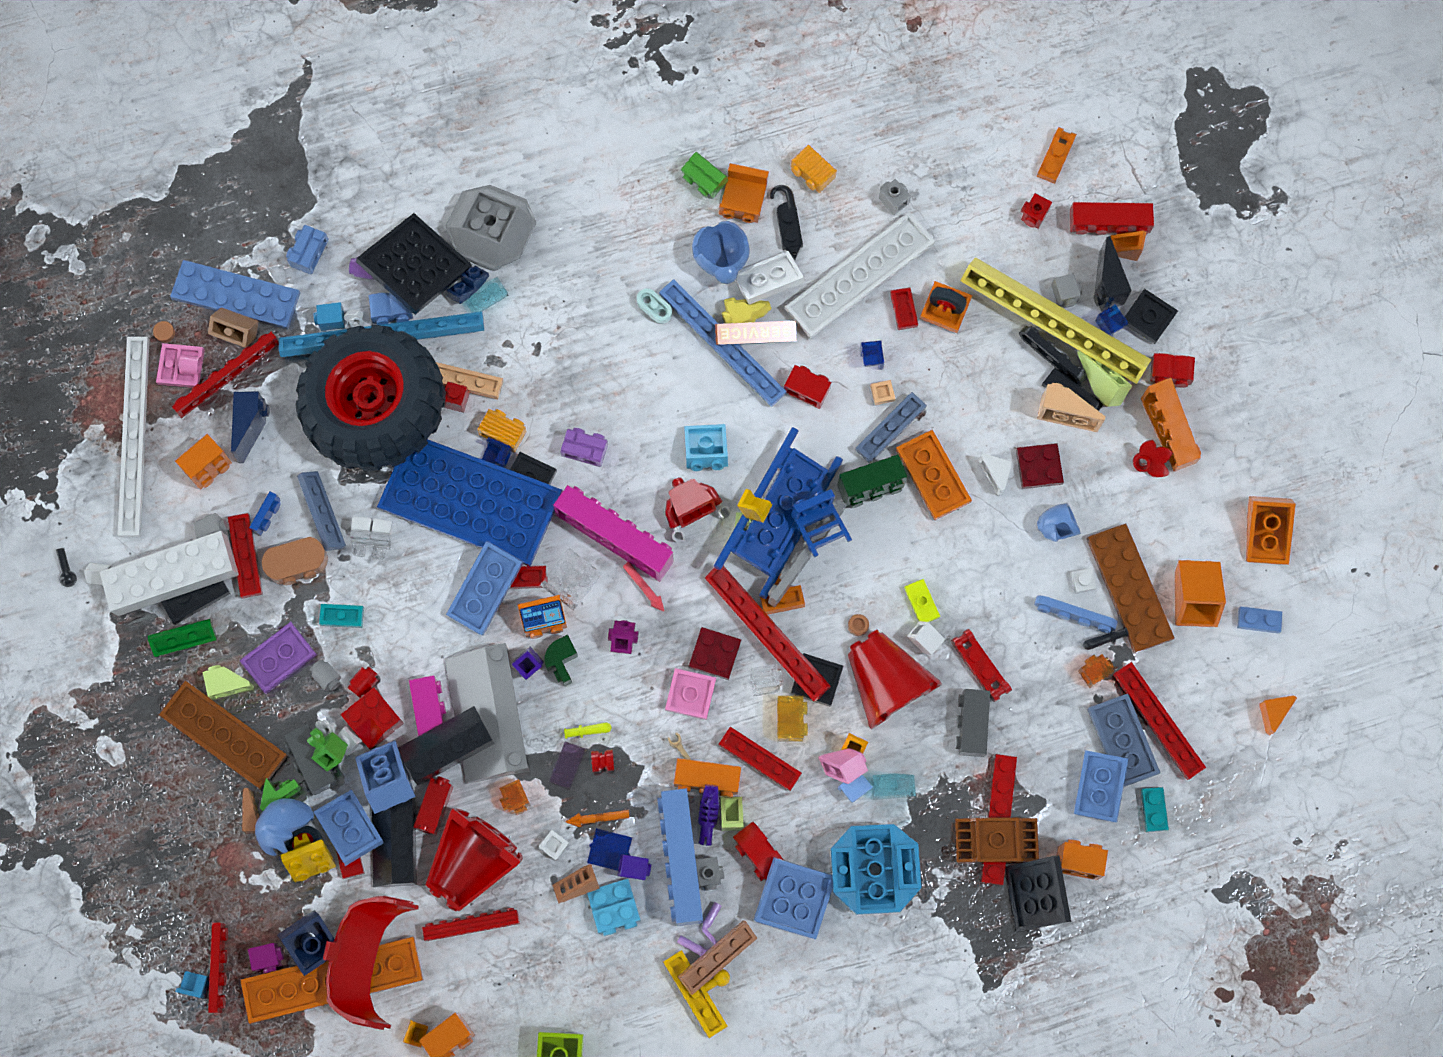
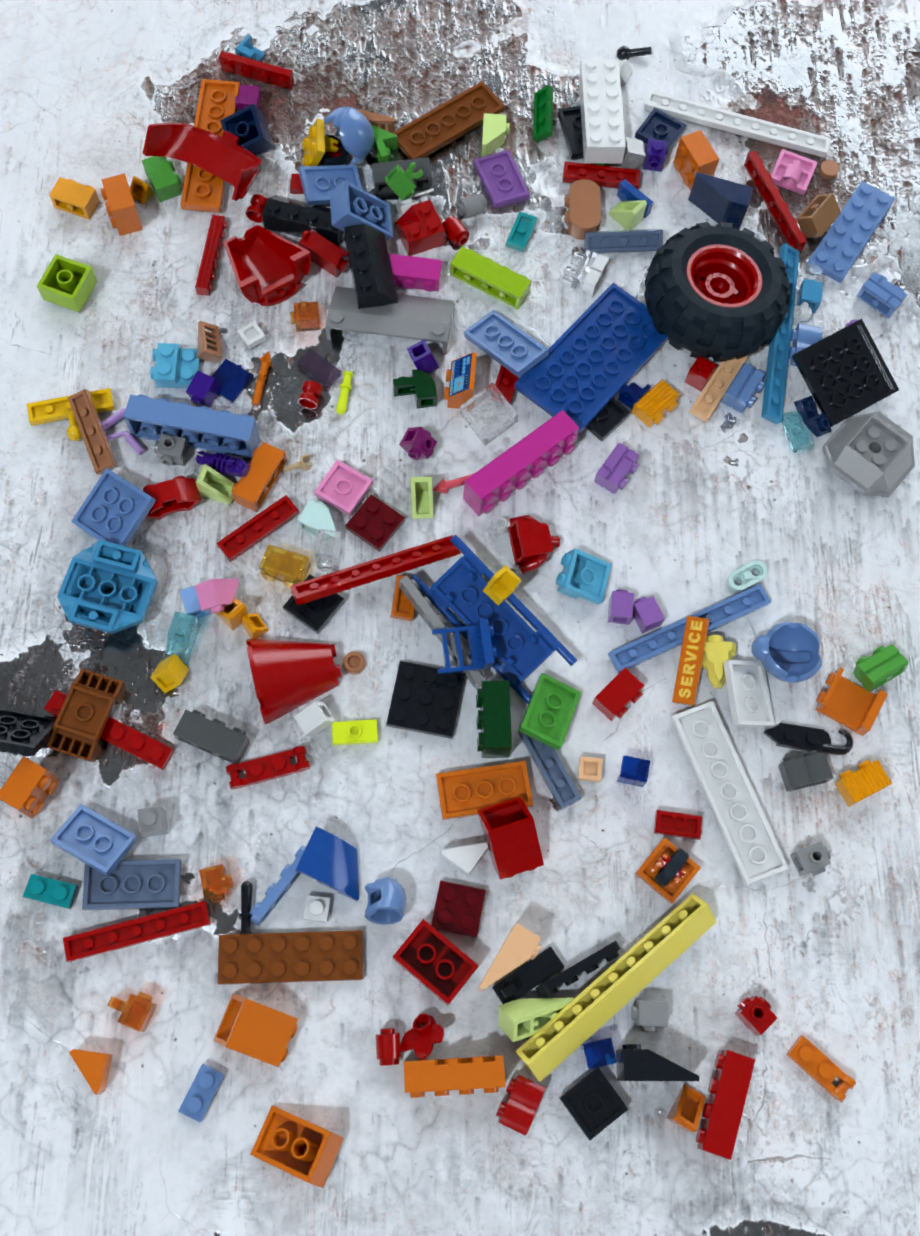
camera: 105 degrees right, 5 degrees down
none -> clear orange brick [107,992,157,1032]
none -> light grey brick [137,806,168,837]
none -> bright green brick [142,156,182,202]
none -> yellow panel [150,653,189,693]
none -> light orange slope [241,613,269,639]
none -> red wheel [246,194,267,223]
none -> blue slope [296,826,359,902]
none -> light aqua slope [297,499,338,547]
none -> red brick [375,1028,401,1066]
none -> black plate [386,661,465,739]
none -> red brick [392,919,479,1006]
none -> yellowish green slope [410,476,434,519]
none -> lime brick [450,246,531,309]
none -> red slope [477,796,544,880]
none -> bright green plate [518,673,581,750]
none -> yellowish green slope [608,200,647,230]
none -> medium lavender brick [608,589,634,625]
none -> medium lavender brick [633,596,665,633]
none -> dark blue plate [634,108,687,155]
none -> dark purple brick [643,139,667,172]
none -> medium blue brick [722,363,765,413]
none -> dark grey brick [778,750,833,792]

